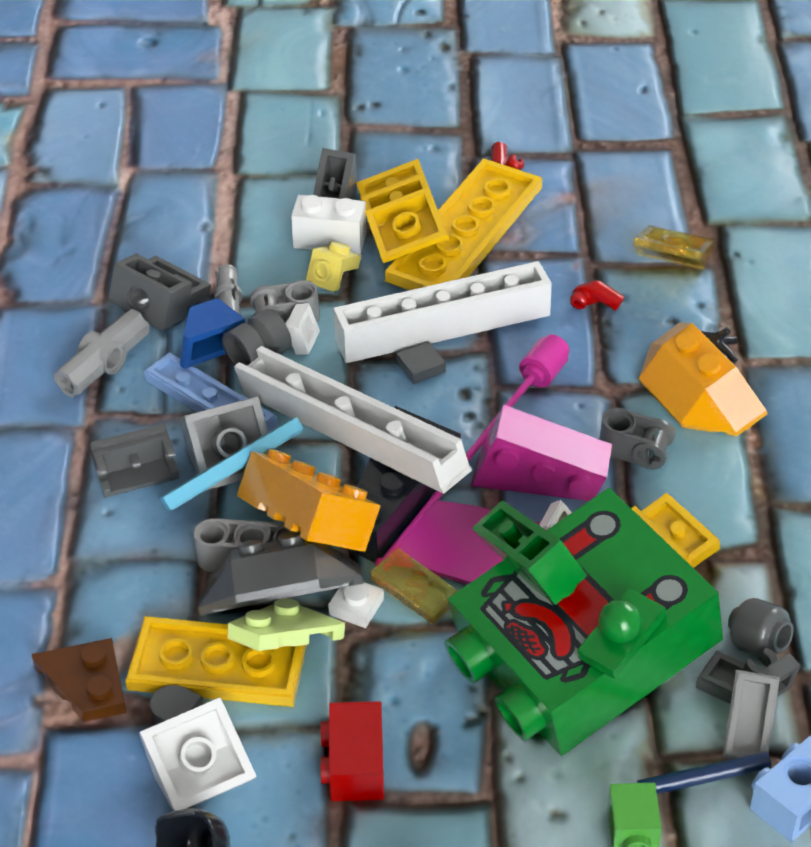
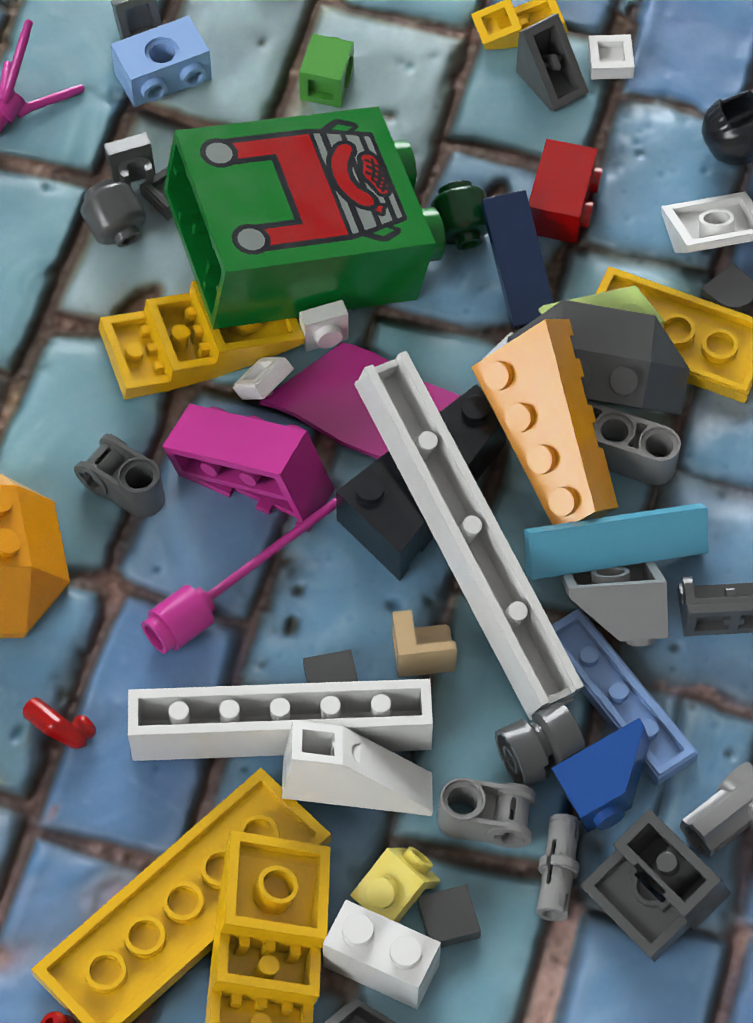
camera: 165 degrees left, 15 degrees up
white plate [285,303,320,355] -> none
clear yellow plate [371,548,458,625] -> none
green slope [472,500,587,605] -> none
green tile [577,588,666,679] -> none
dark blue bar [637,751,772,794] -> none
light grey tile [722,670,780,759] -> none
none -> white slope [282,720,433,816]
none -> tan panel [392,610,457,677]
none -> dark grey tile [417,884,481,948]
none -> dark green head [431,180,488,250]
none -> dark blue tile [480,190,554,330]

